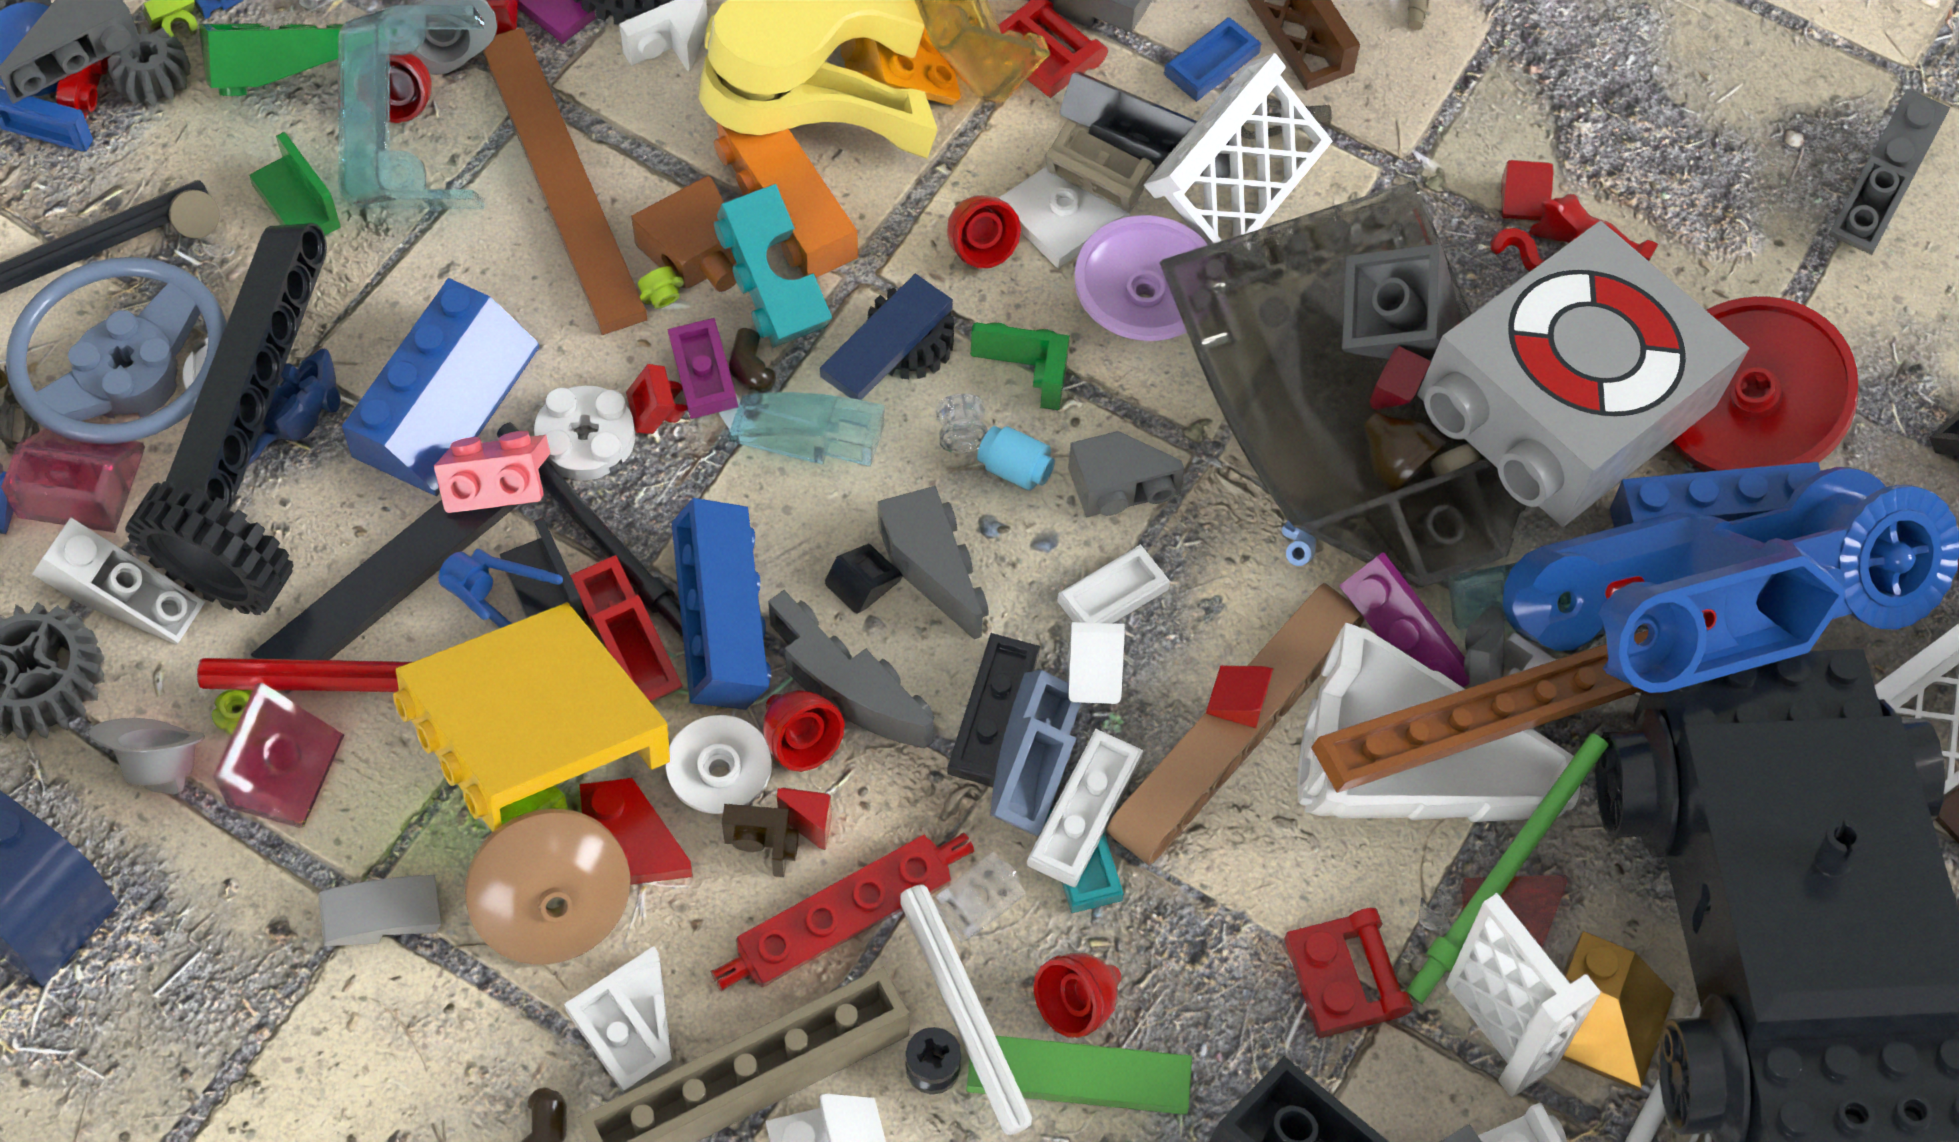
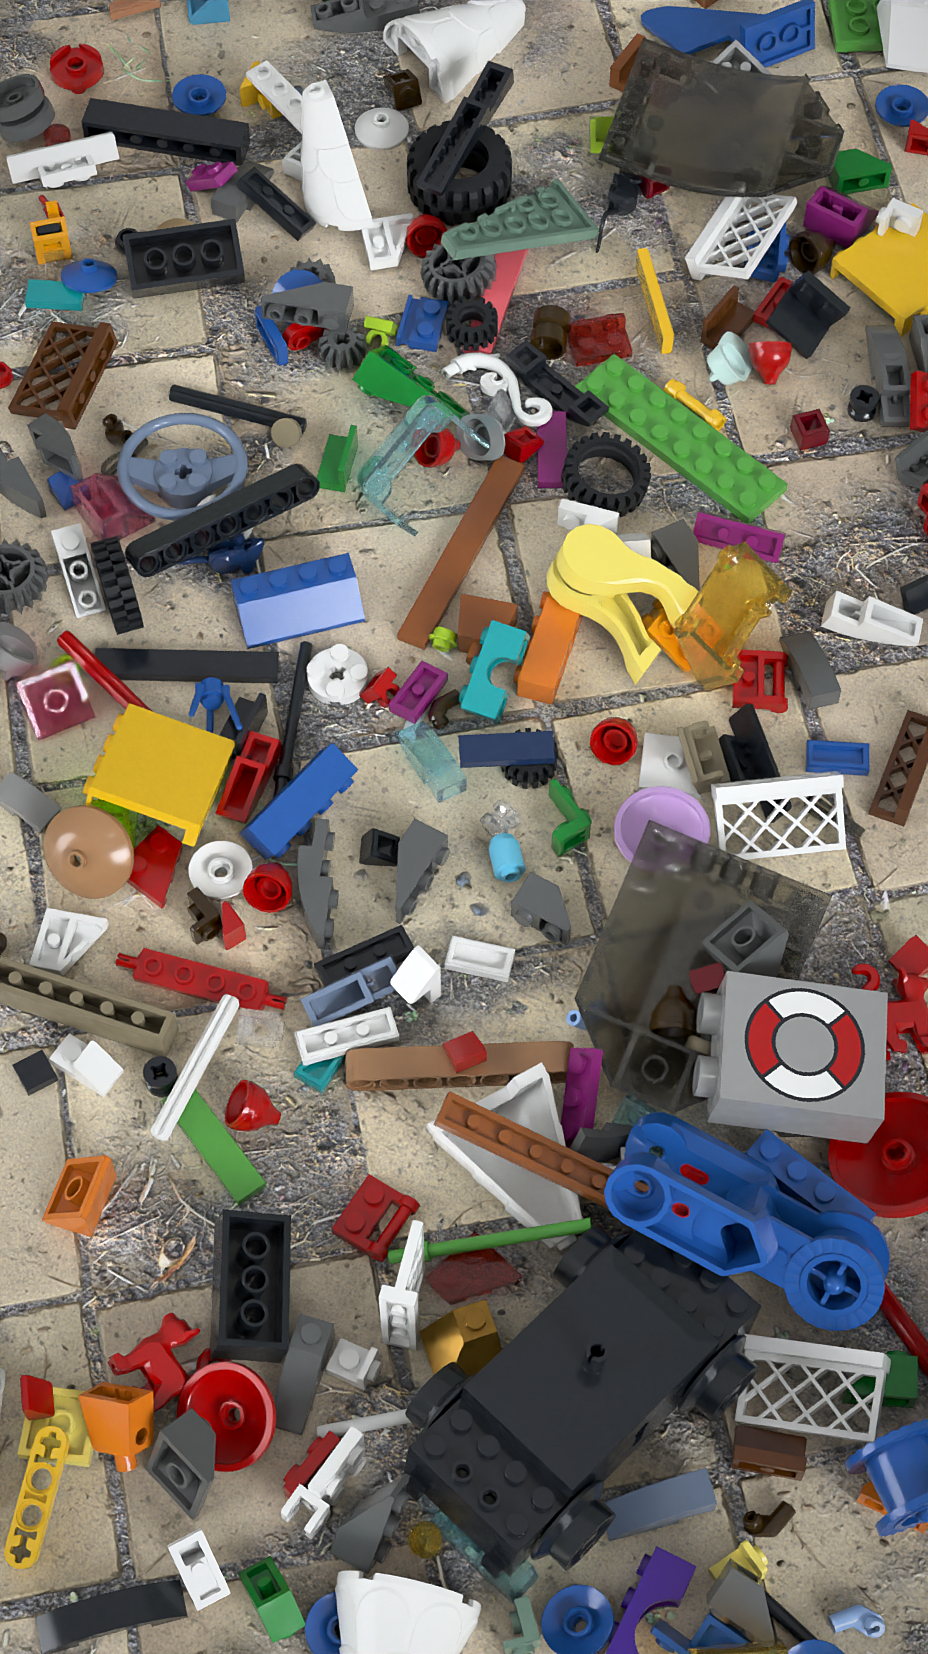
camera: 50 degrees right, 0 degrees up
coral bracket [434,431,550,513] -> none

